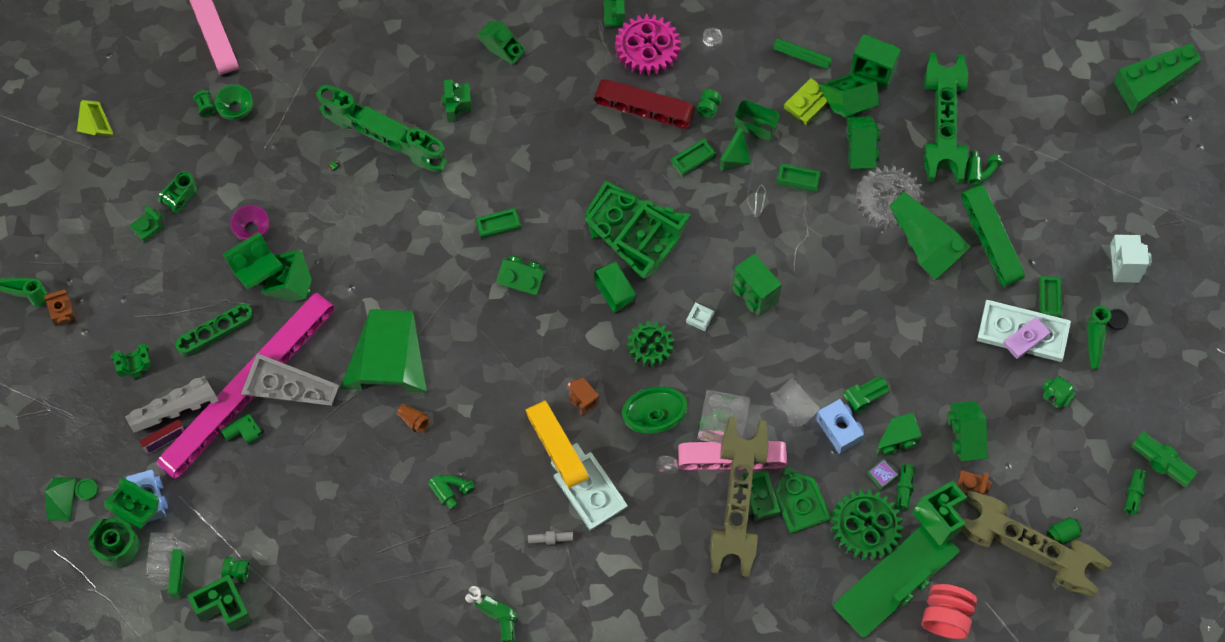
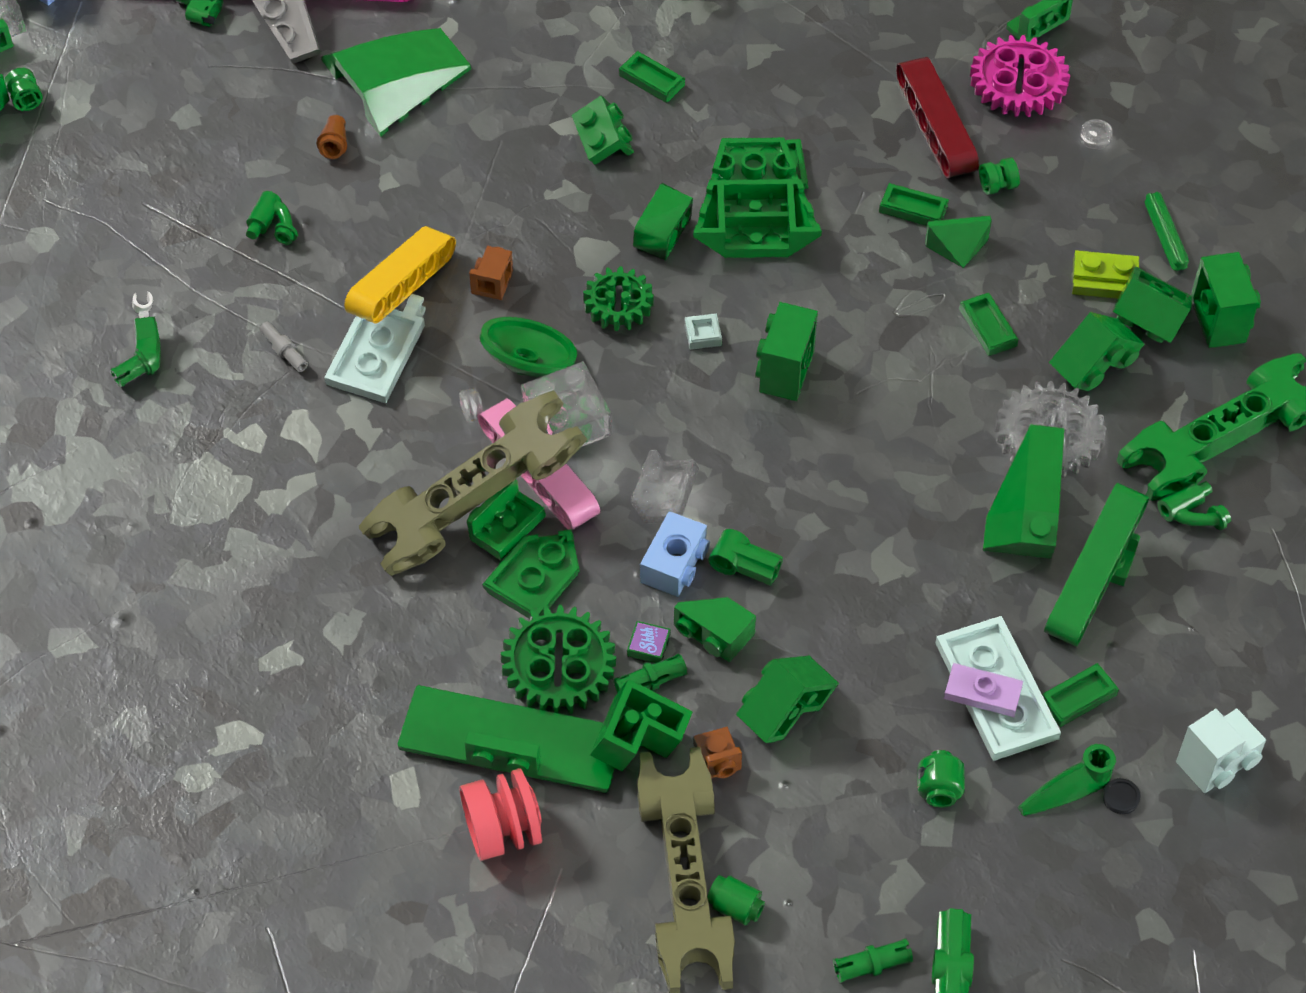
camera: 55 degrees right, 10 degrees down
green piece [734,100,780,142] -> none

